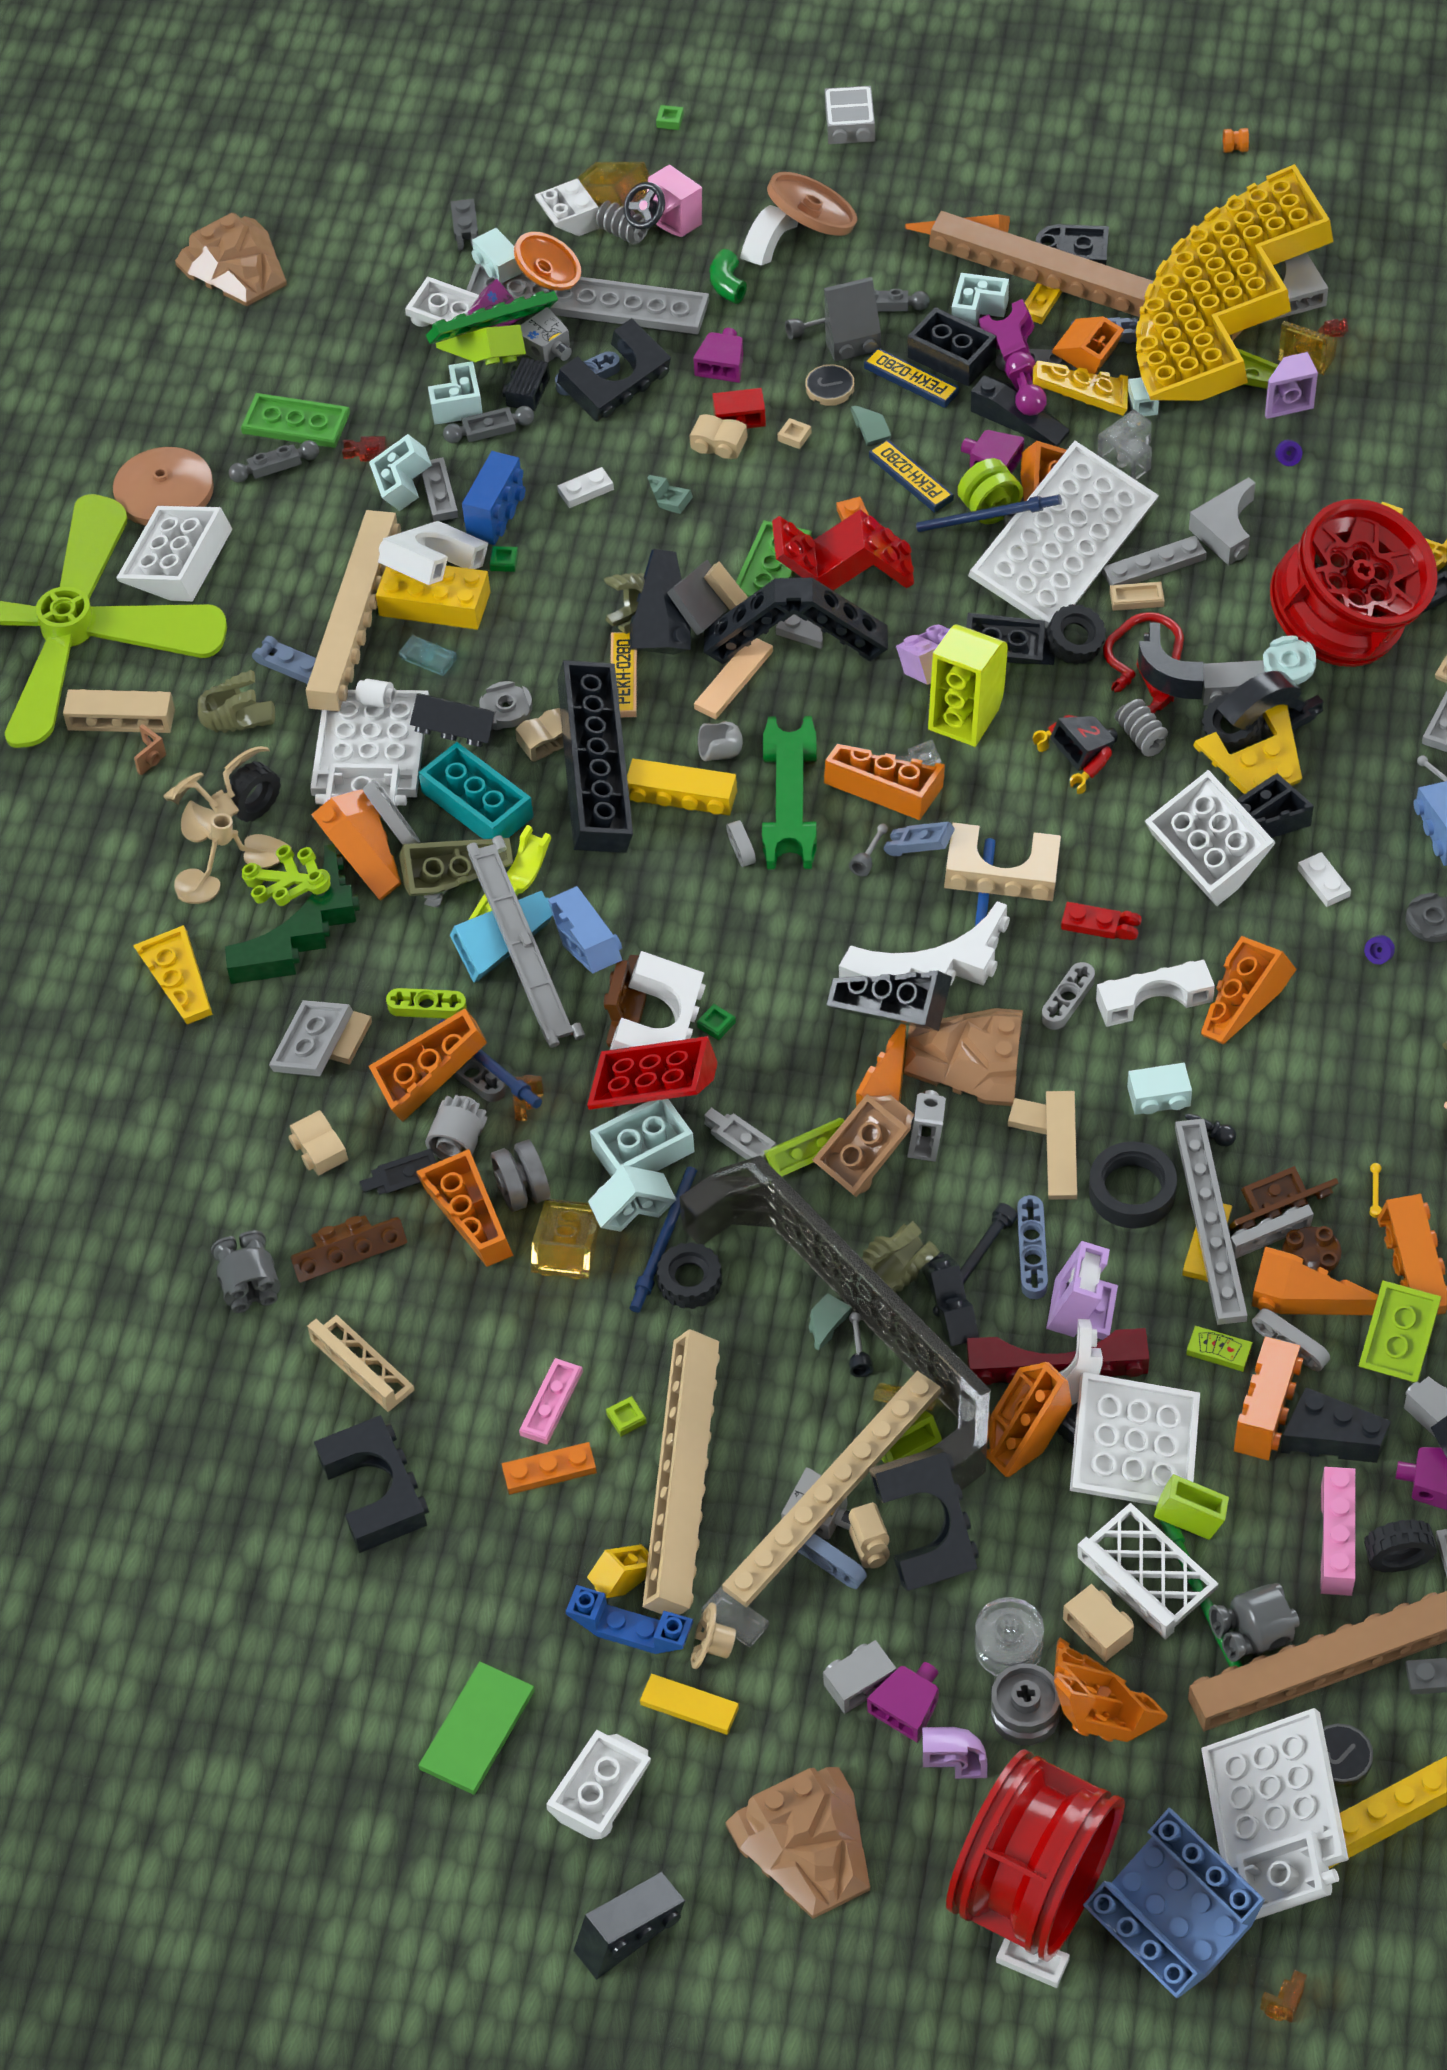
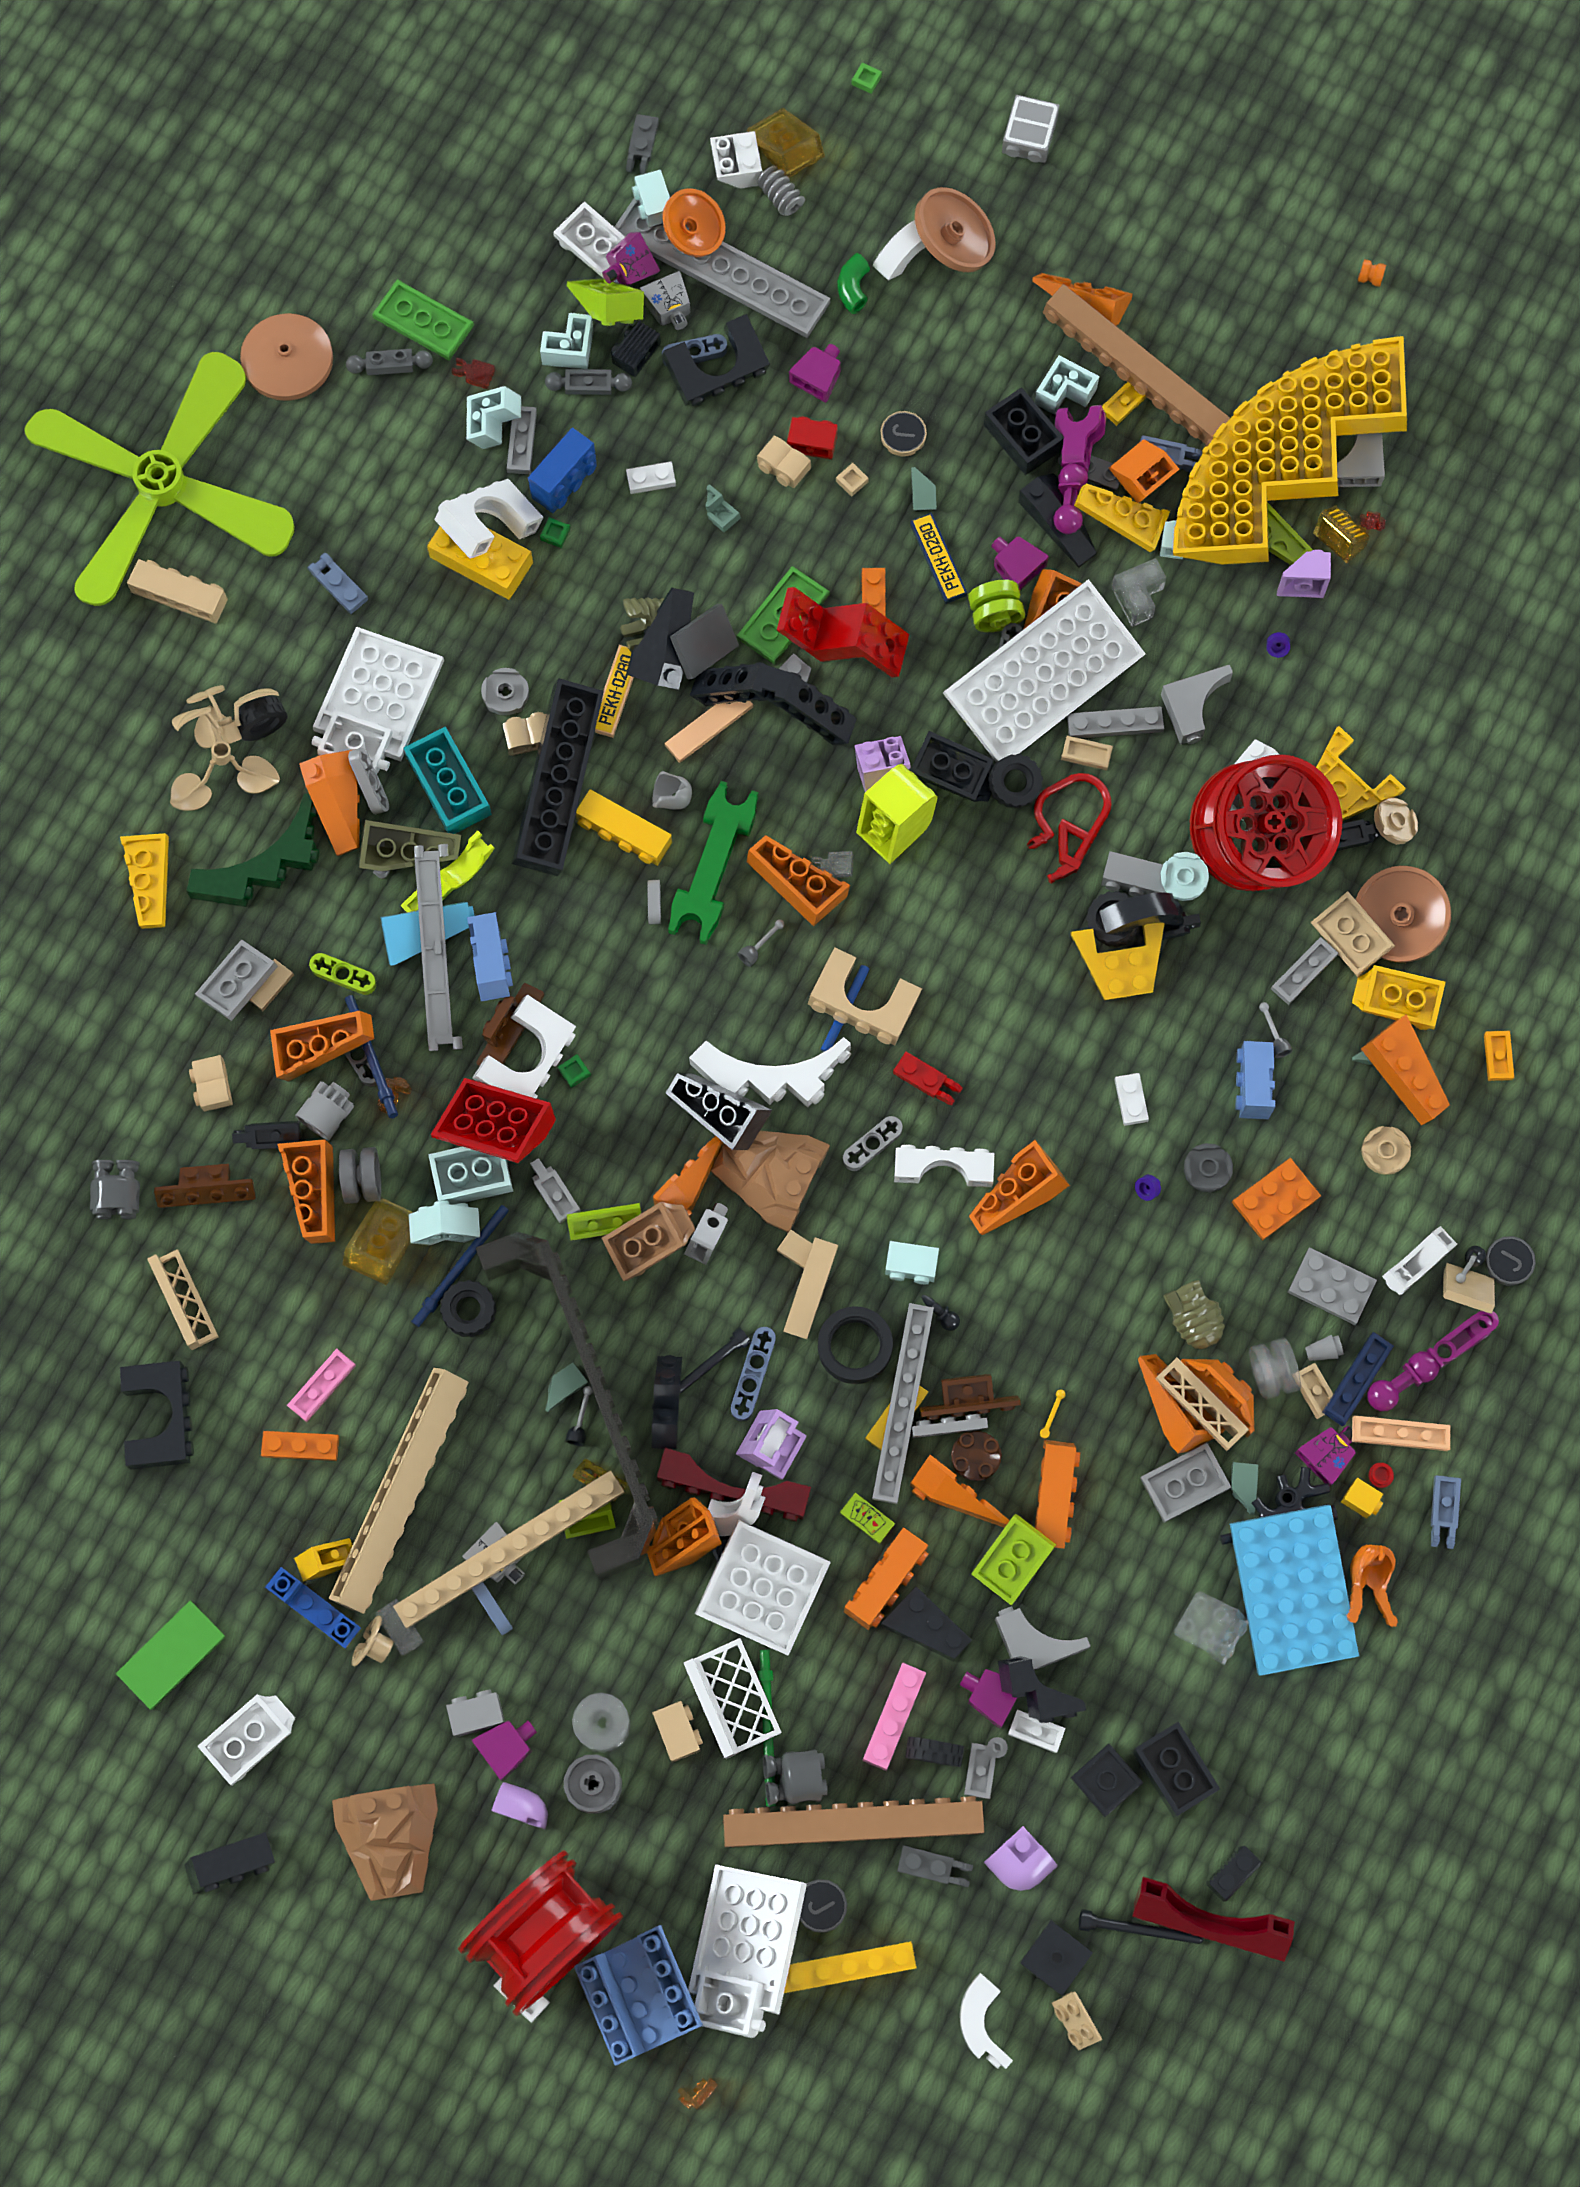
camera: 15 degrees right, 20 degrees up
white slope [117,506,232,602] -> none
nougat bracket [134,724,166,775] -> none
medium nougat wedge [175,213,287,306] -> none
olive hair [197,670,275,733] -> none
lime plant [242,845,331,906] -> none
tan brick [306,510,401,711] -> none
white brick [355,679,397,708] -> none
clear light blue plate [399,635,457,676] -> none
black brick [410,693,496,747] -> none
green plate [426,291,558,344] -> none
lime tile [606,1396,647,1437] -> none
bright pink piece [624,165,702,237] -> none
yellow tile [640,1673,739,1735] -> none
tan tile [704,562,748,610] -> none
dark grey hinge [785,318,825,339] -> none
dark grey slope [824,277,881,362] -> none
tan brick [849,1502,890,1568] -> none
olive hair [857,1221,940,1297] -> none
tile [864,348,959,408] -> none
black arch [869,1447,979,1591] -> none
dark grey plate [874,289,930,311] -> none
sand blue hinge [883,822,955,856] -> none
dark blue bar [916,494,1062,532] -> none
black torso [1033,715,1118,794] -> none
tile [1036,224,1109,265] -> none
orange wedge [1054,1637,1168,1742] -> none
light grey piece [1114,699,1168,757] -> none
arch [1138,623,1204,699] -> none
white slope [1145,770,1275,906] -> none
lime brick [1154,1474,1229,1540] -> none
black wedge [1237,773,1314,838] -> none
light grey beam [1252,1308,1330,1372] -> none

